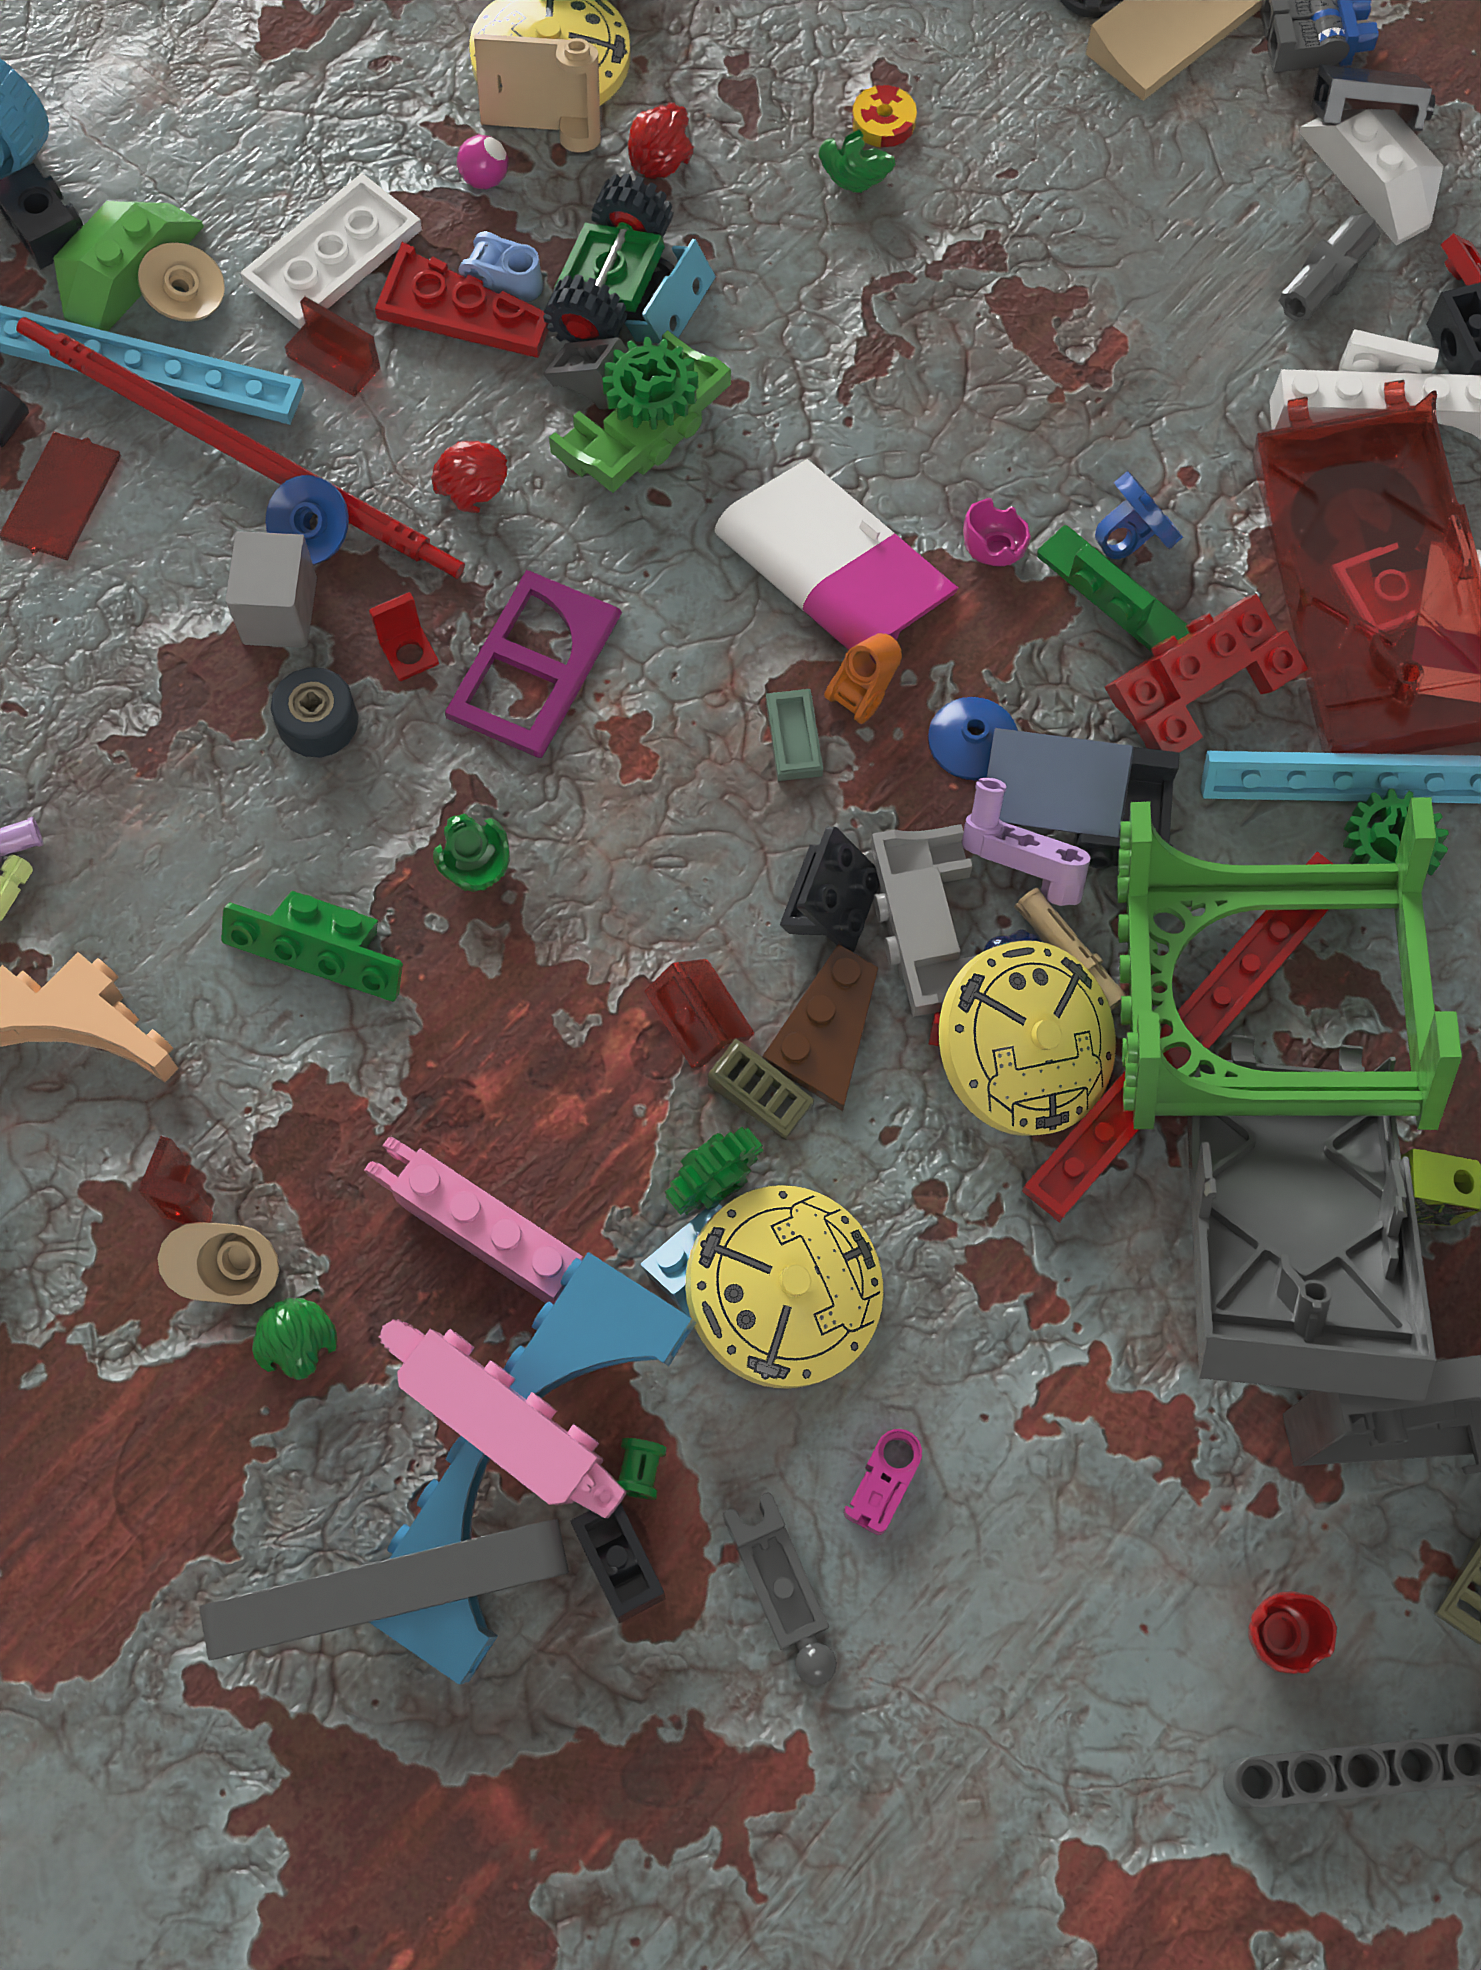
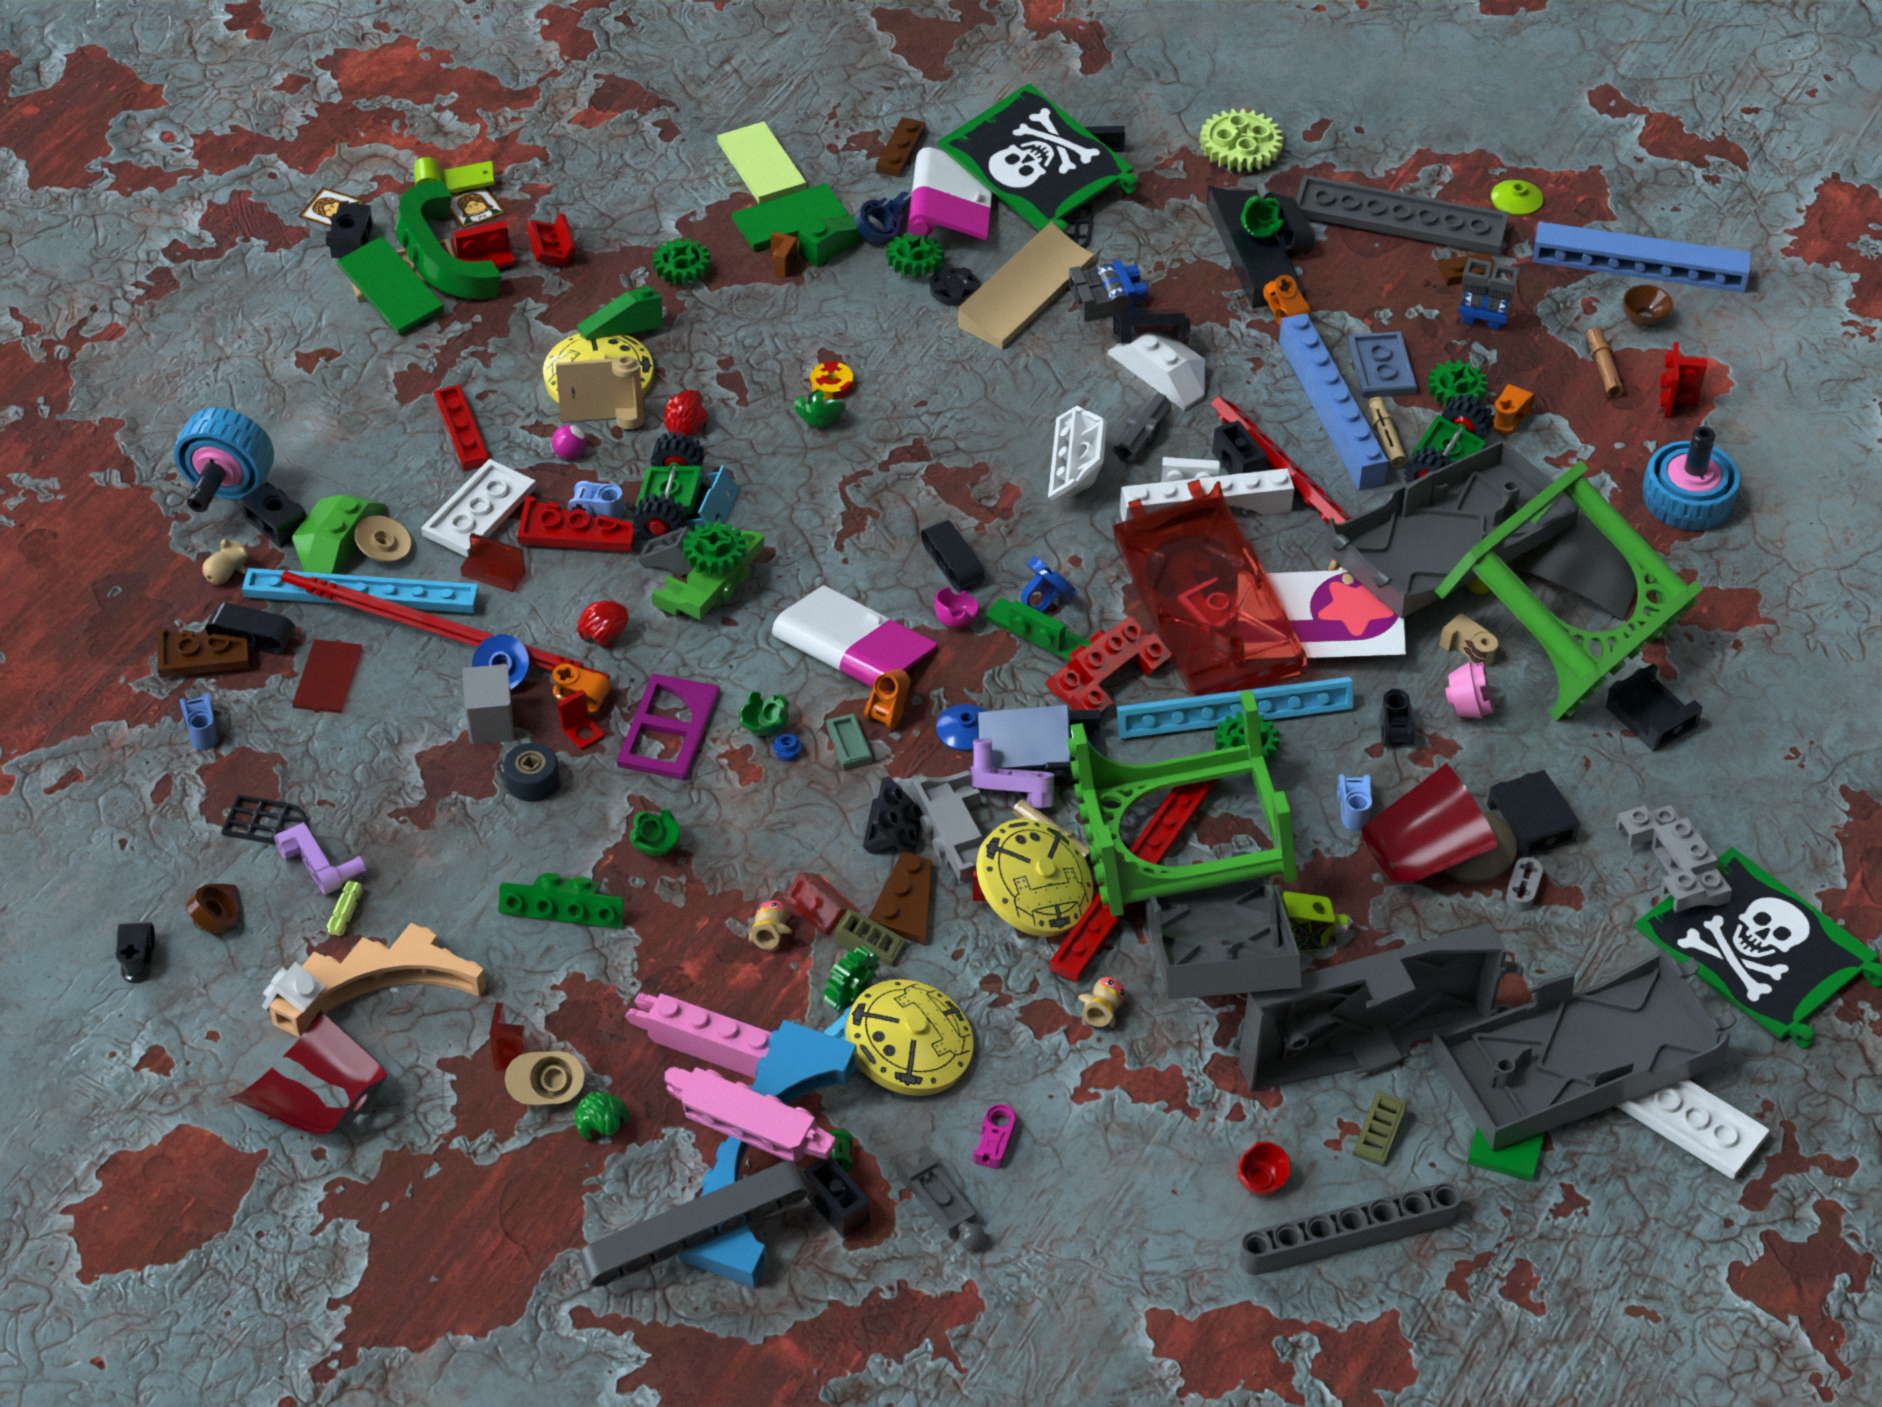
camera: 10 degrees left, 20 degrees down
none -> red tile [433,385,490,472]
none -> orange piece [552,664,612,713]
none -> green hair [739,691,790,736]
none -> tan animal [748,900,792,952]
none -> blue plate [772,734,802,762]
none -> black beam [921,520,985,591]
none -> white wedge [1048,406,1107,501]
none -> tan animal [1078,977,1126,1028]

